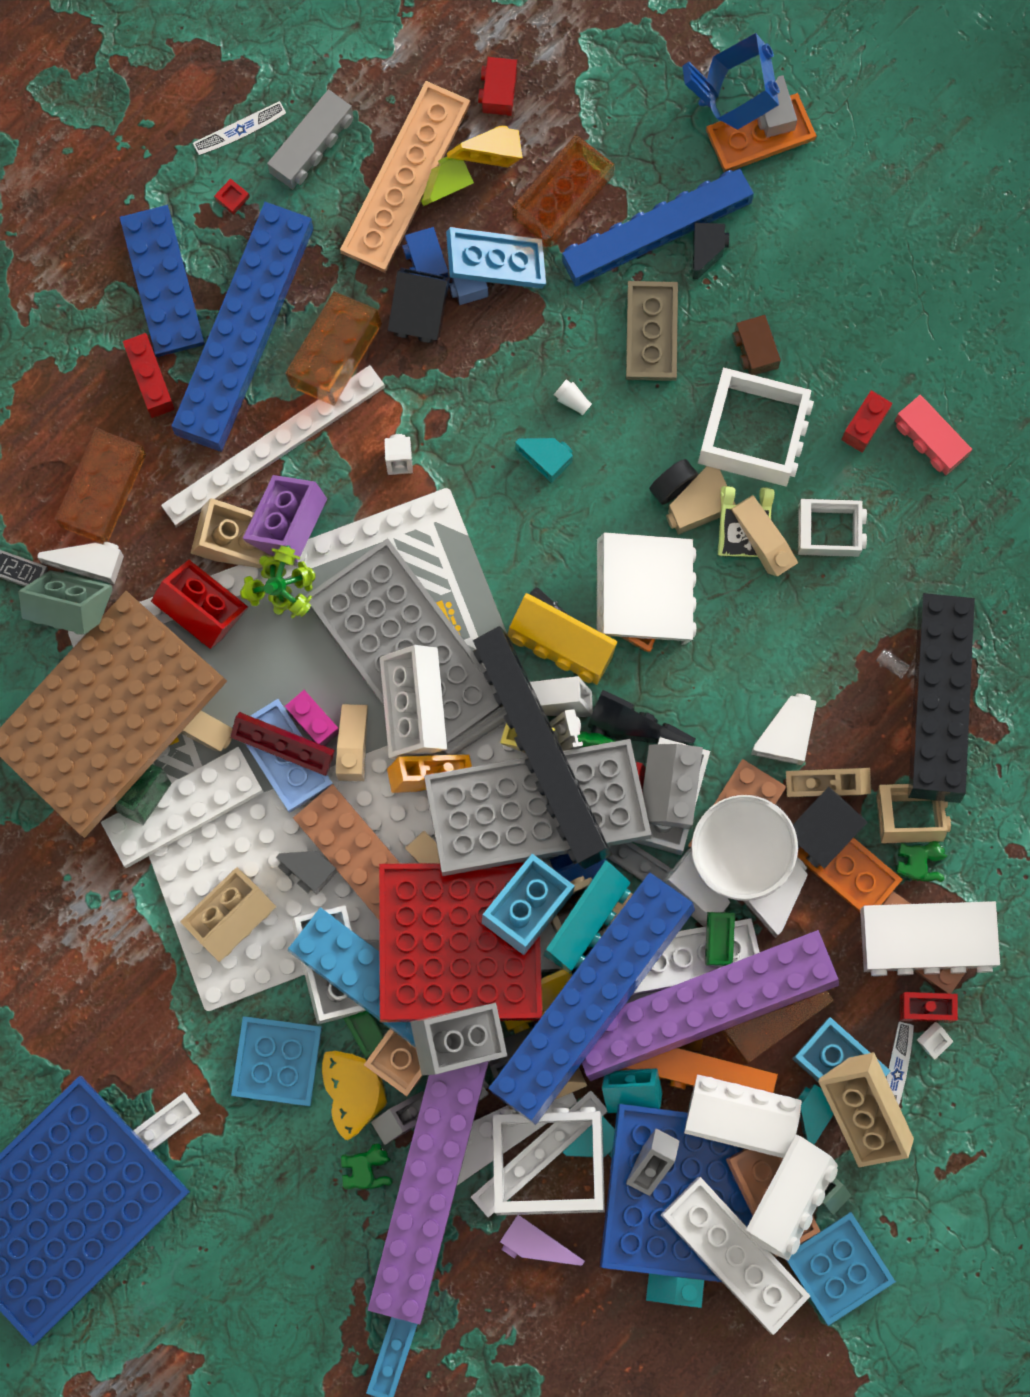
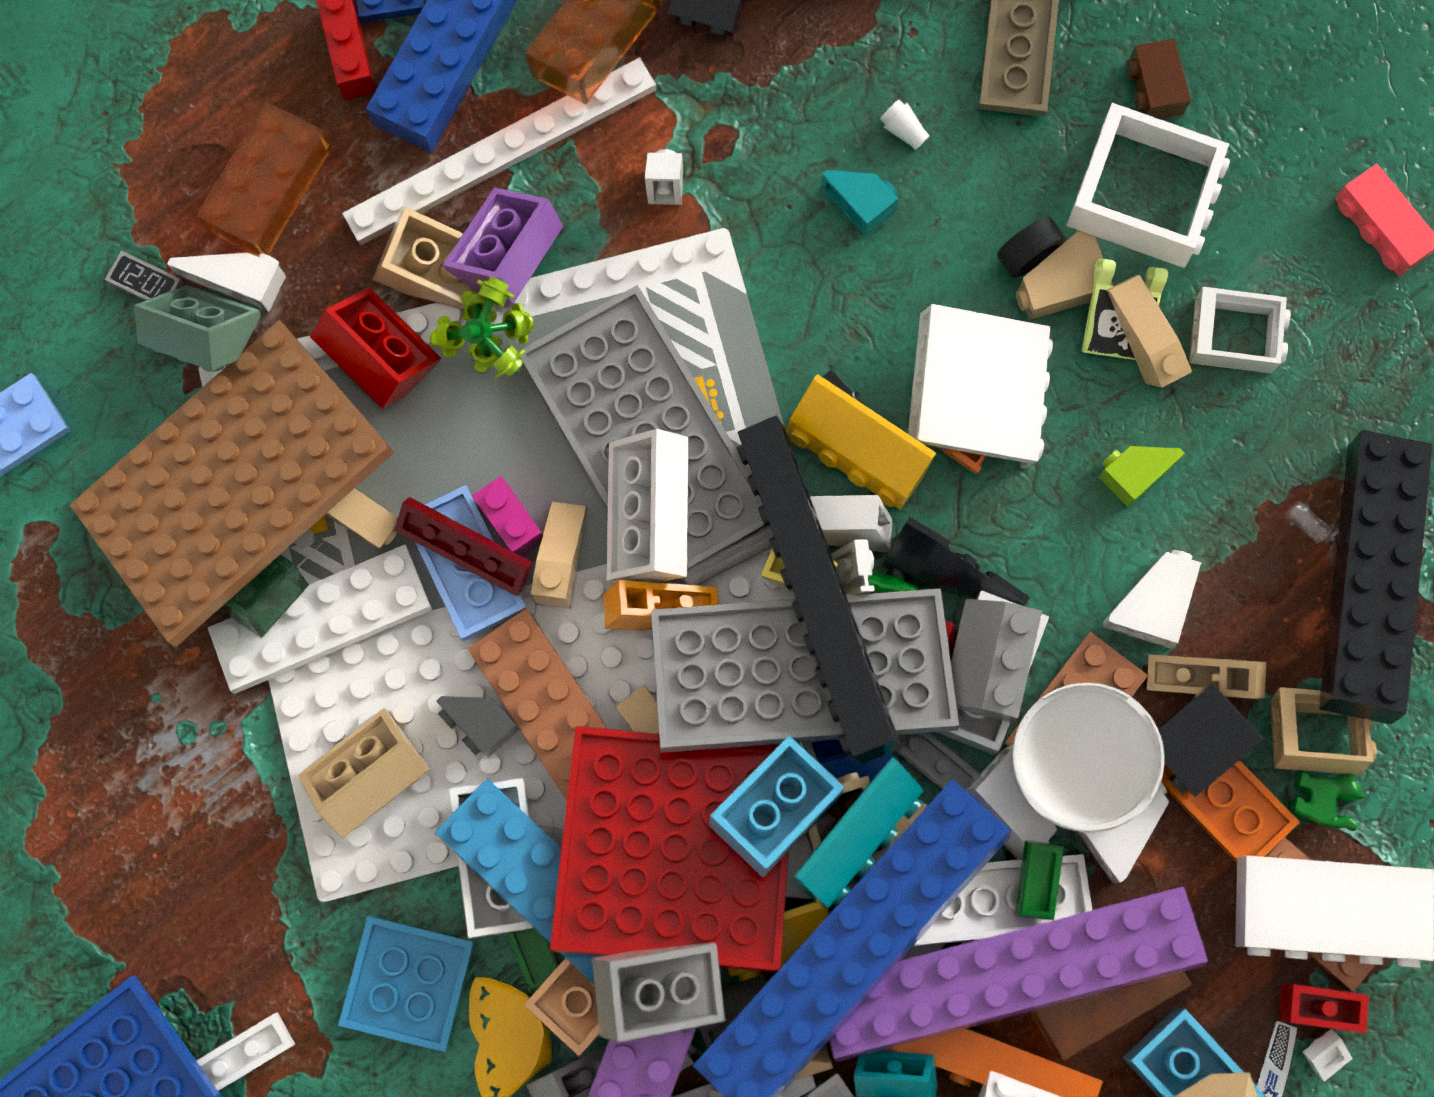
camera: 10 degrees right, 0 degrees up
red brick [841,390,893,453] -> none
none -> lime slope [1098,446,1185,507]

